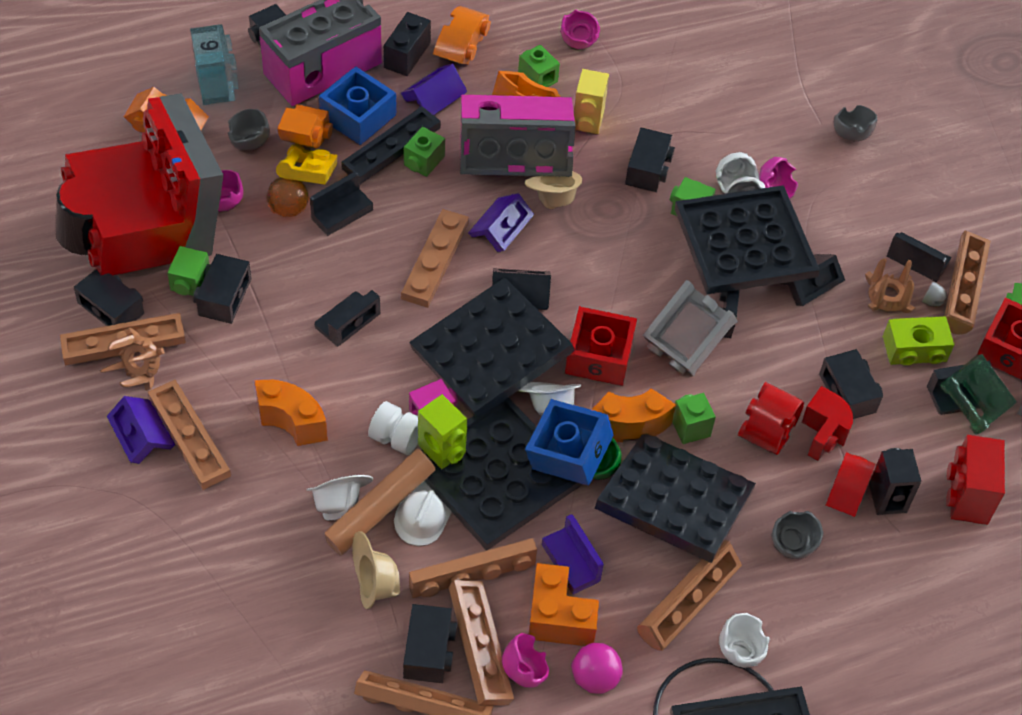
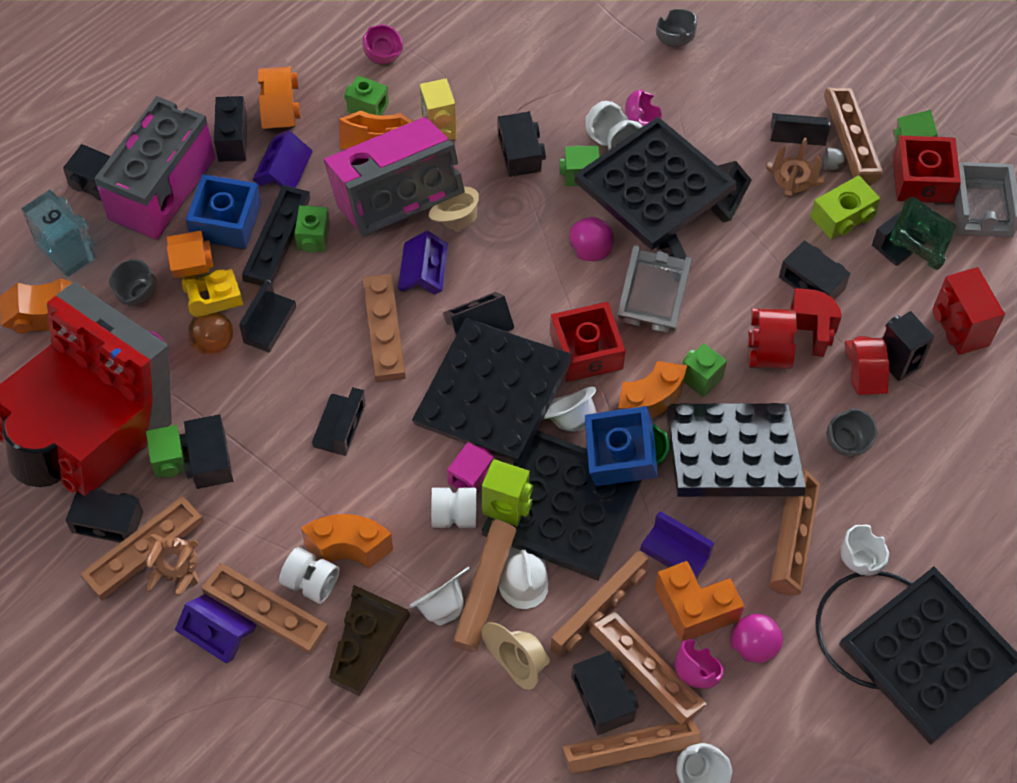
camera: 25 degrees left, 5 degrees up
none -> white wheel [279,547,340,604]
none -> dark brown wing [329,585,410,696]
none -> dark pink hair [569,217,614,261]

